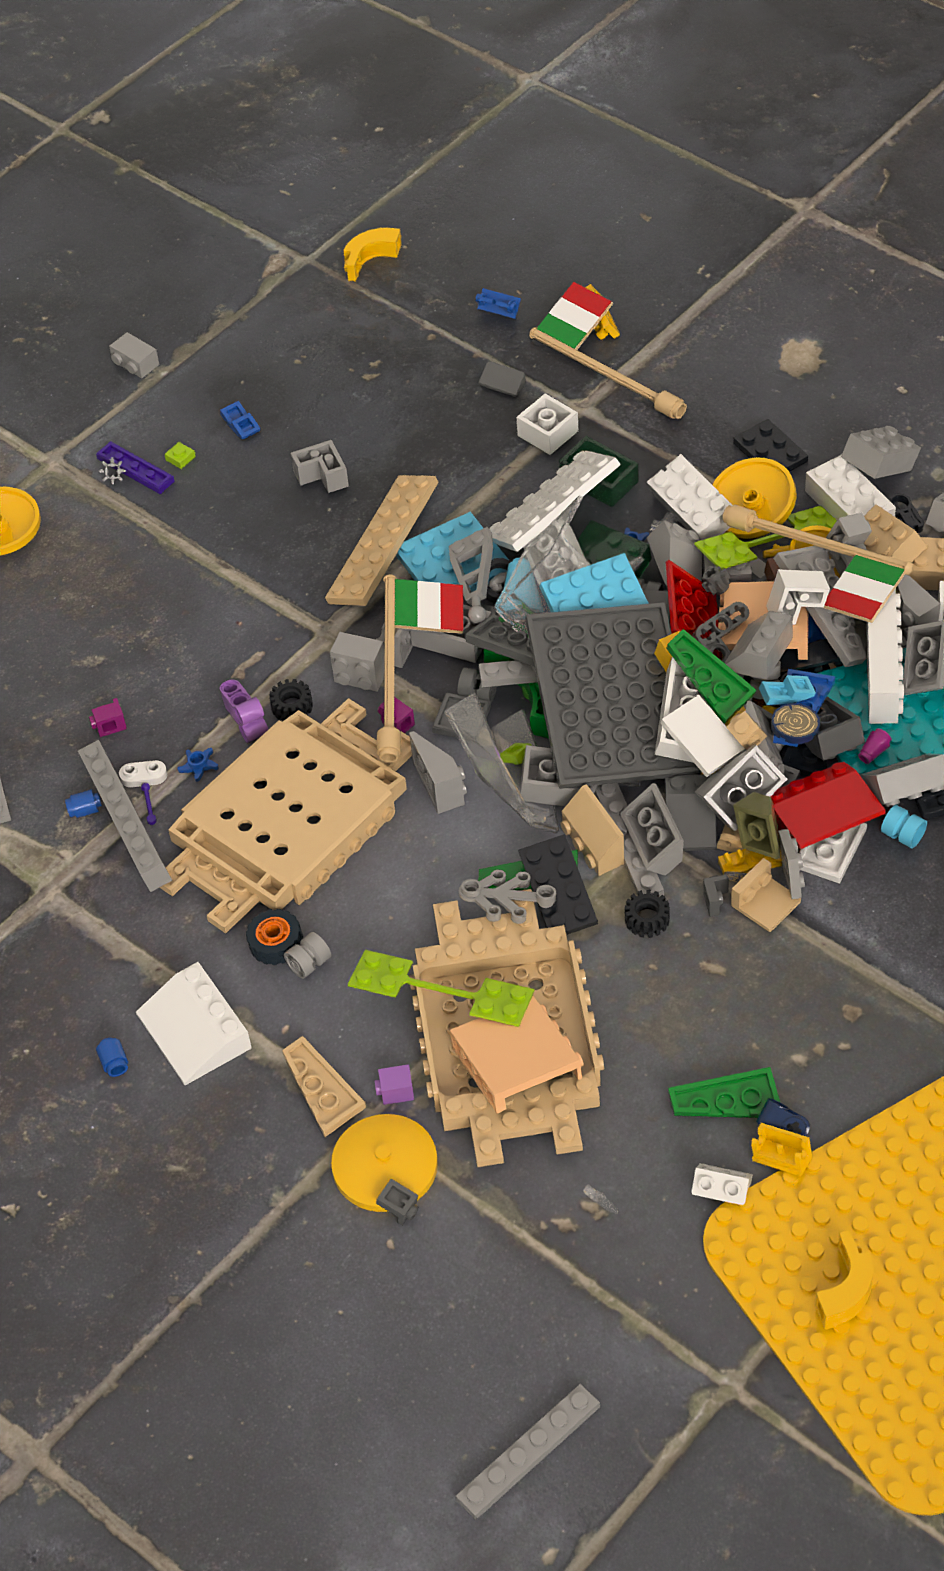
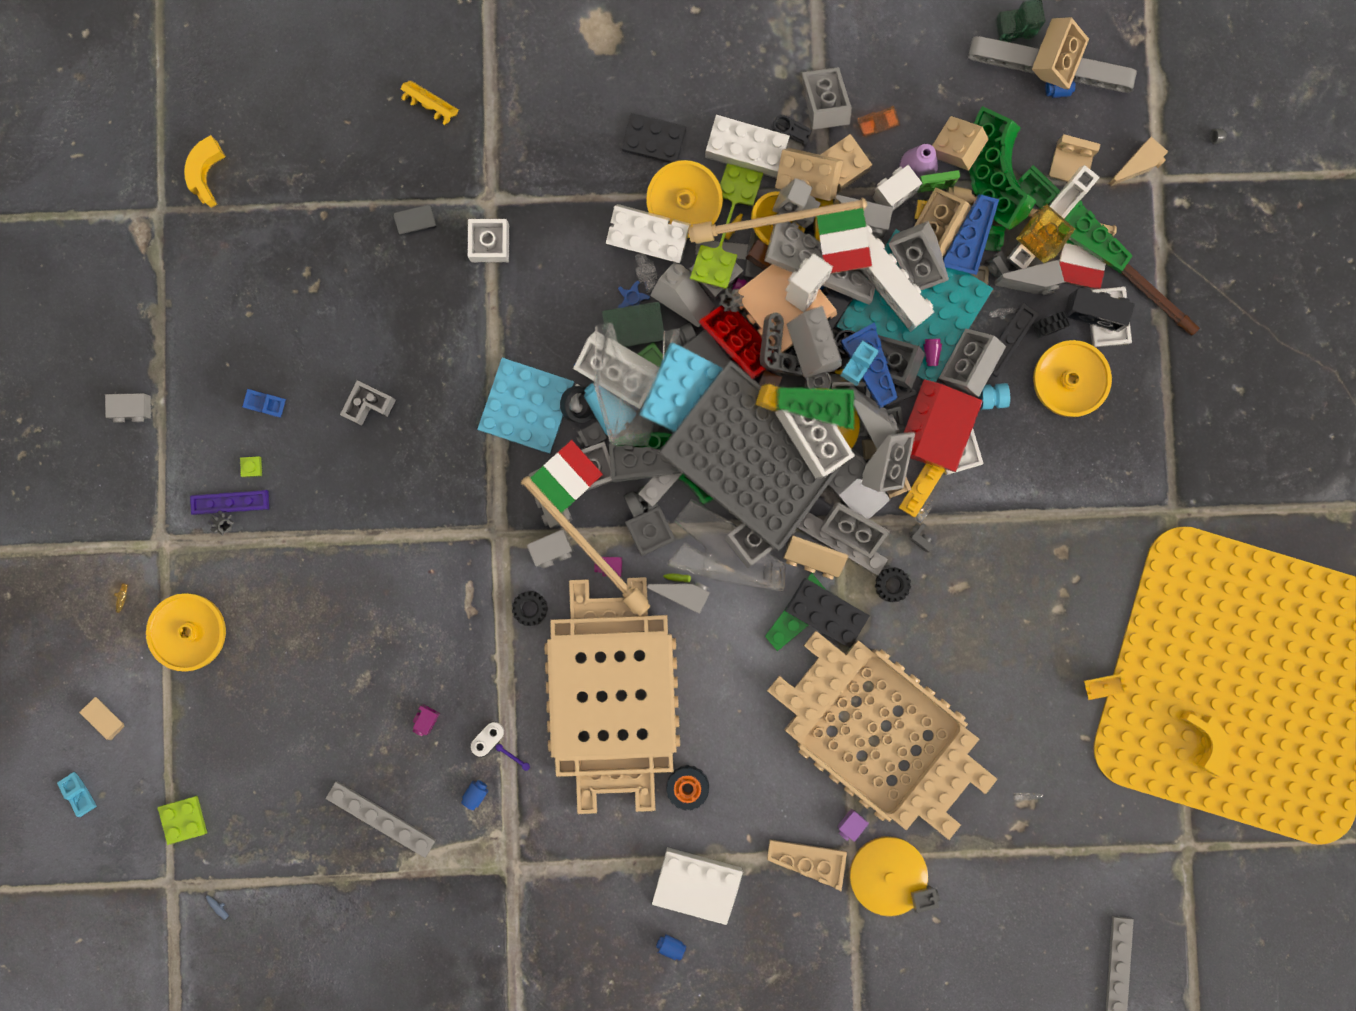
camera: 50 degrees left, 35 degrees up
light grey brick [78,740,172,892] -> none
blue animal [177,748,219,782] -> none
medium lavender piece [220,680,268,743] -> none
light grey wheel [284,932,332,979] -> none
tan plate [325,475,439,606] -> none
lime hinge [348,950,534,1027] -> none
light grey plate [449,527,493,624] -> none
light nougat panel [450,996,583,1113] -> none
light grey plant [459,870,556,924] -> none
blue hinge [475,288,521,319] -> none
white plate [490,451,621,552] -> none
lime plate [499,743,532,765] -> none
flag [529,282,687,419] -> none
clear green brick [559,436,639,507] -> none
white tile [660,695,745,777] -> none
green wing [668,1067,780,1118] -> none
white bracket [692,1163,753,1205] -> none
tan brick [726,711,767,750] -> none
tan bracket [731,858,801,932] -> none
olive slope [733,792,781,859] -> none
dark blue piece [756,1098,810,1136] -> none
tile [771,703,820,744] -> none
light grey plate [778,829,805,899] -> none
light grey brick [841,426,921,479] -> none

